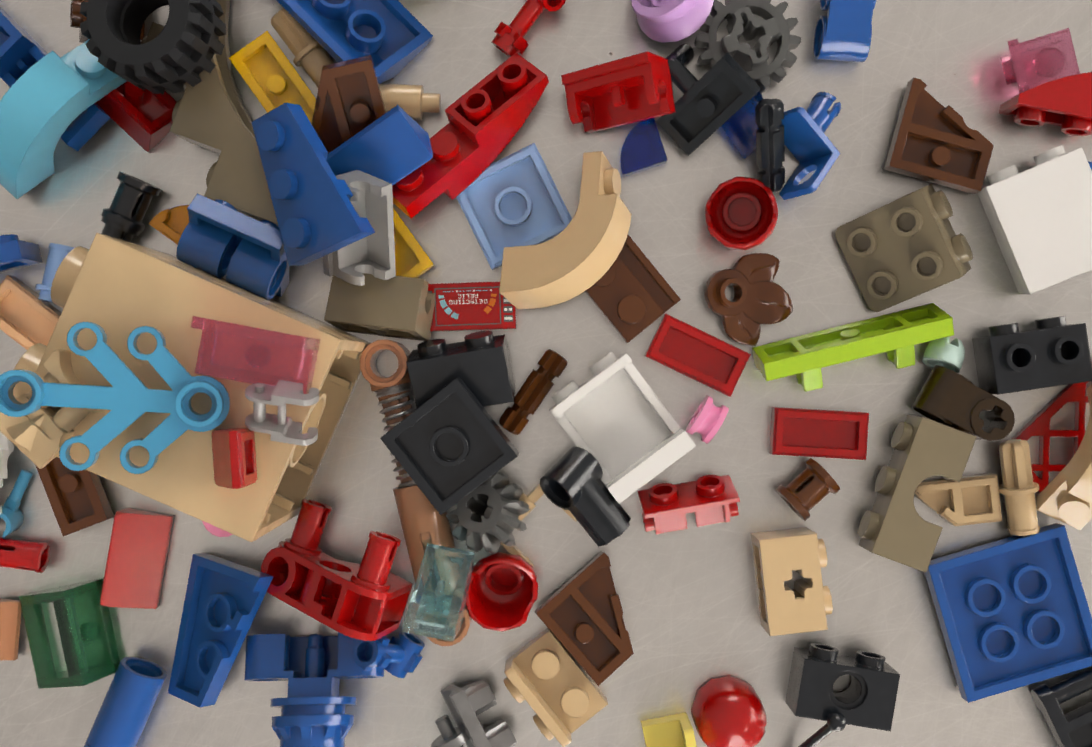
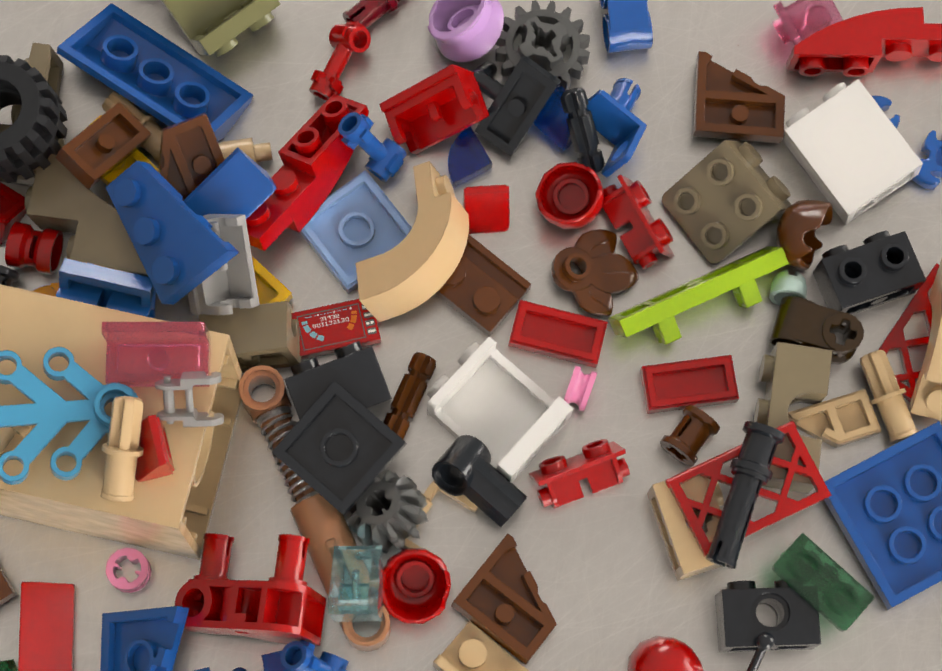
camera: 15 degrees left, 15 degrees down
none -> red wheel [5,222,64,275]
none -> reddish brown plate [55,102,152,190]
none -> tan axle [101,396,144,502]
none -> blue bar [338,112,407,183]
none -> red slope [463,185,510,234]
none -> red hinge [602,174,674,270]
none -> red window [665,421,832,557]
none -> black pin [705,421,785,569]
none -> clear green bracket [772,532,875,632]
none -> reddish brown hair [776,200,833,270]

